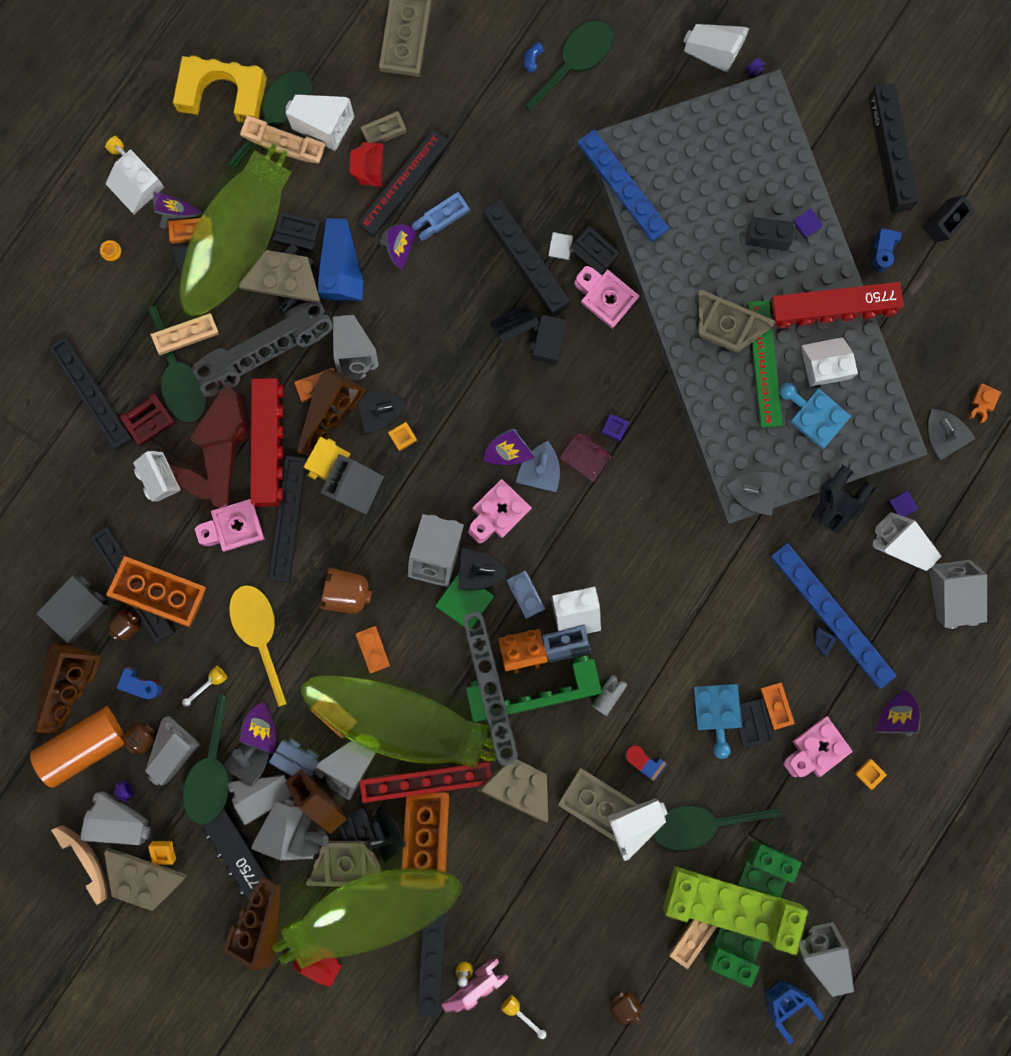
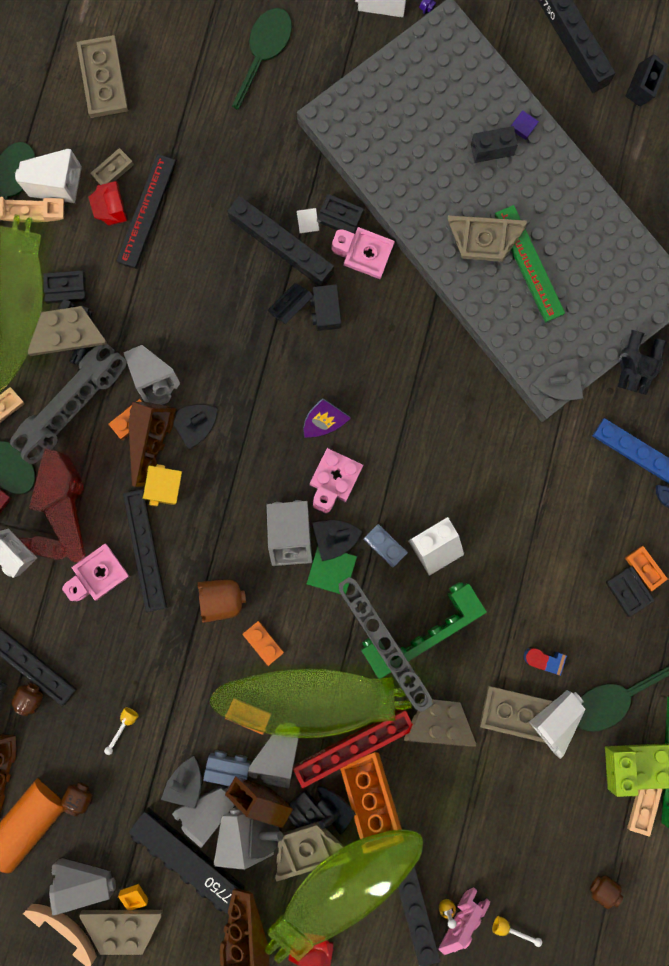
camera: 15 degrees left, 0 degrees up
orange brick [106,556,206,627] -> none
dark purple plate [114,781,133,802] -> none
blue leg [117,668,162,699] -> none
light grey slope [145,717,201,786] -> none
dark green piece [183,695,229,824] -> none
yellow piece [230,586,287,707] -> none
dark purple shield [239,702,276,755] -> none
red brick [251,378,284,507] -> none
blue wedge [318,218,364,301] -> none
dark grey brick [321,454,384,514] -> none
dark purple shield [380,224,417,270] -> none
light orange plate [388,422,417,451] -> none
medium blue hinge [412,192,470,241] -> none
orange plate [498,629,548,673] -> none
sand blue shield [516,441,560,492] -> none
blue arm [523,42,544,73] -> none
sand blue brick [543,625,591,663] -> none
clear pink bracket [560,433,612,482] -> none
blue plate [577,129,669,243] -> none
light grey hinge [591,675,627,716] -> none
dark purple tile [601,413,629,442] -> none
dark azure plate [694,684,742,759] -> none
red brick [769,282,904,329] -> none
dark azure plate [779,383,851,449] -> none
white slope [801,337,858,387] -> none
blue leg [872,229,902,272] -> none

